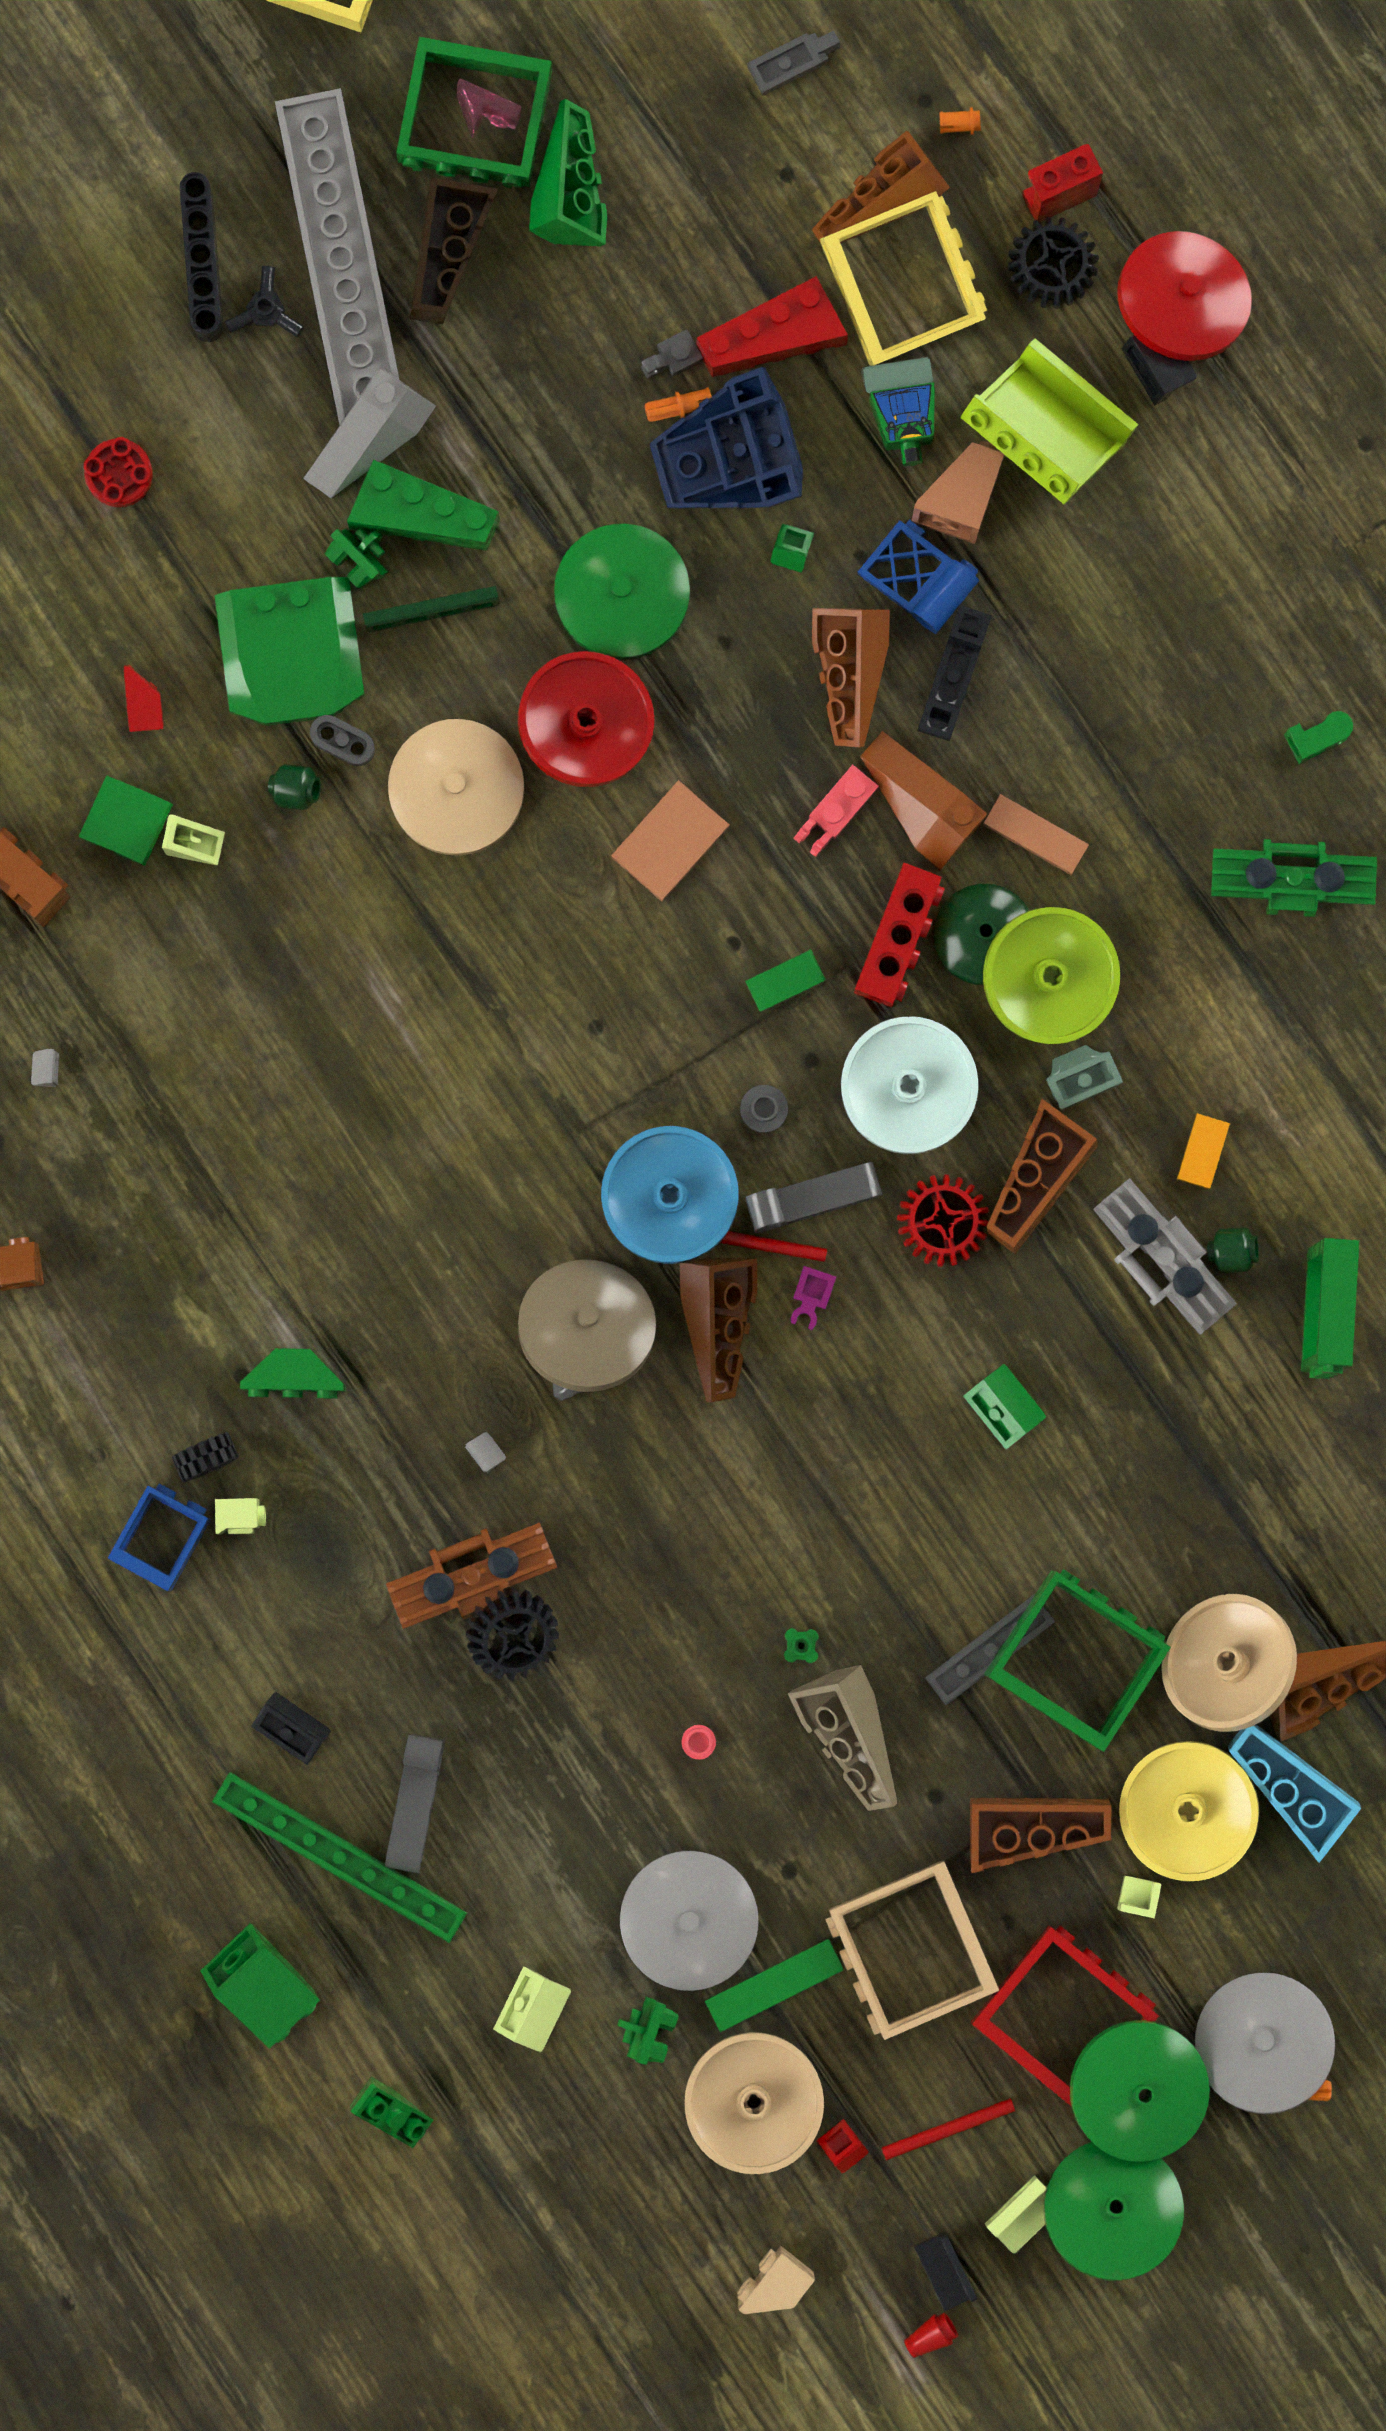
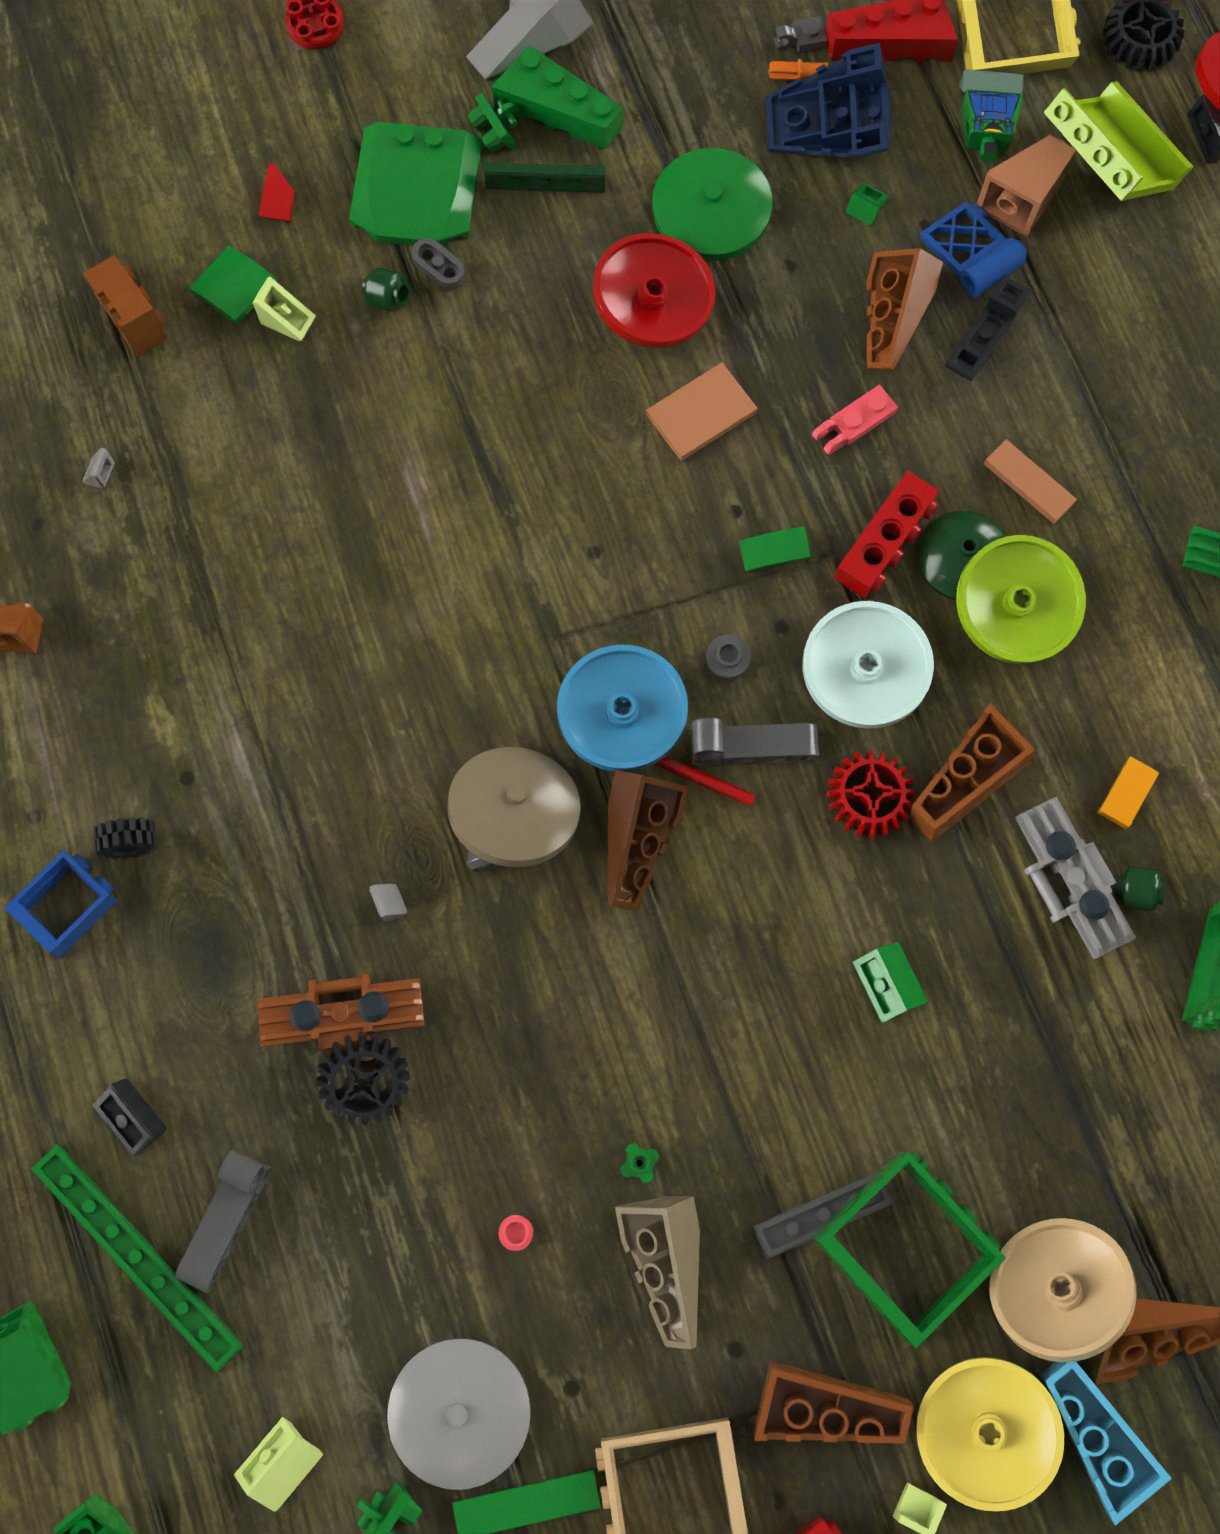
camera: 15 degrees right, 10 degrees down
yellowish green window [215,1498,266,1535] -> none
green slope [240,1348,346,1399] -> none
tan dish [388,719,524,855] -> none
magenta plate [791,1266,836,1331] -> none
dark orange wedge [860,731,987,871] -> none
sand green slope [1046,1045,1123,1111] -> none

